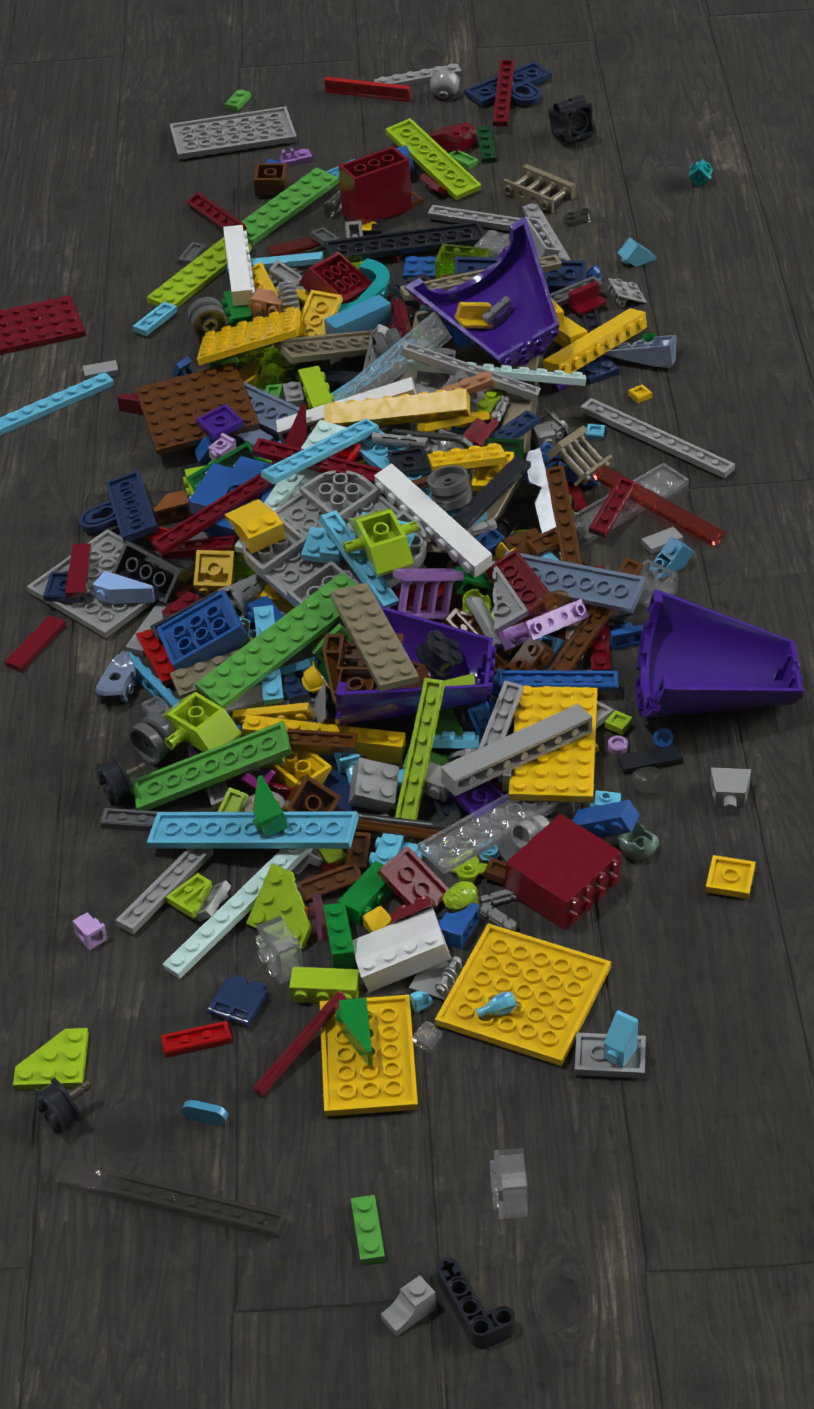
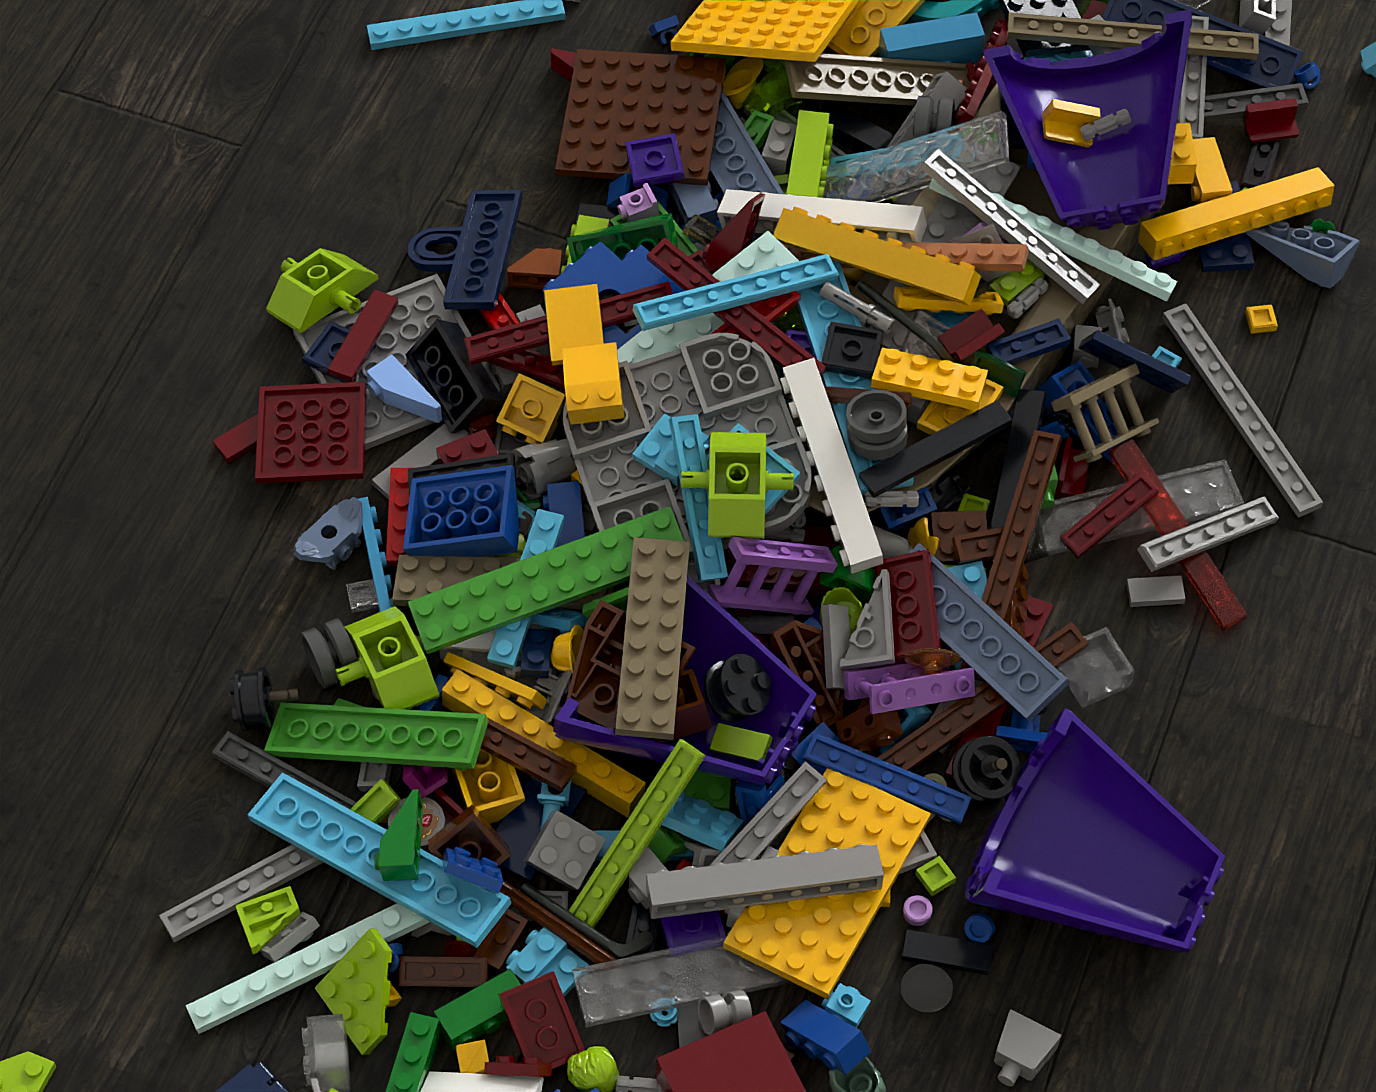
camera: 20 degrees right, 15 degrees up
lavender brick [73,912,108,950] -> none
clear pink plate [309,893,327,940] -> none
lime plate [447,853,488,883] -> none
reddish brown plate [483,857,505,885] -> none
light grey hinge [608,278,647,307] -> none
dark azure slope [650,537,694,578] -> none
none -> dark red plate [255,381,367,484]
none -> lime slope [266,248,379,333]
none -> blue plate [442,847,503,893]
none -> yellow tile [544,284,604,366]
none -> black wheel [952,736,1021,801]
none -> dark blue tile [1078,330,1191,394]
none -> light grey tile [1137,496,1279,572]

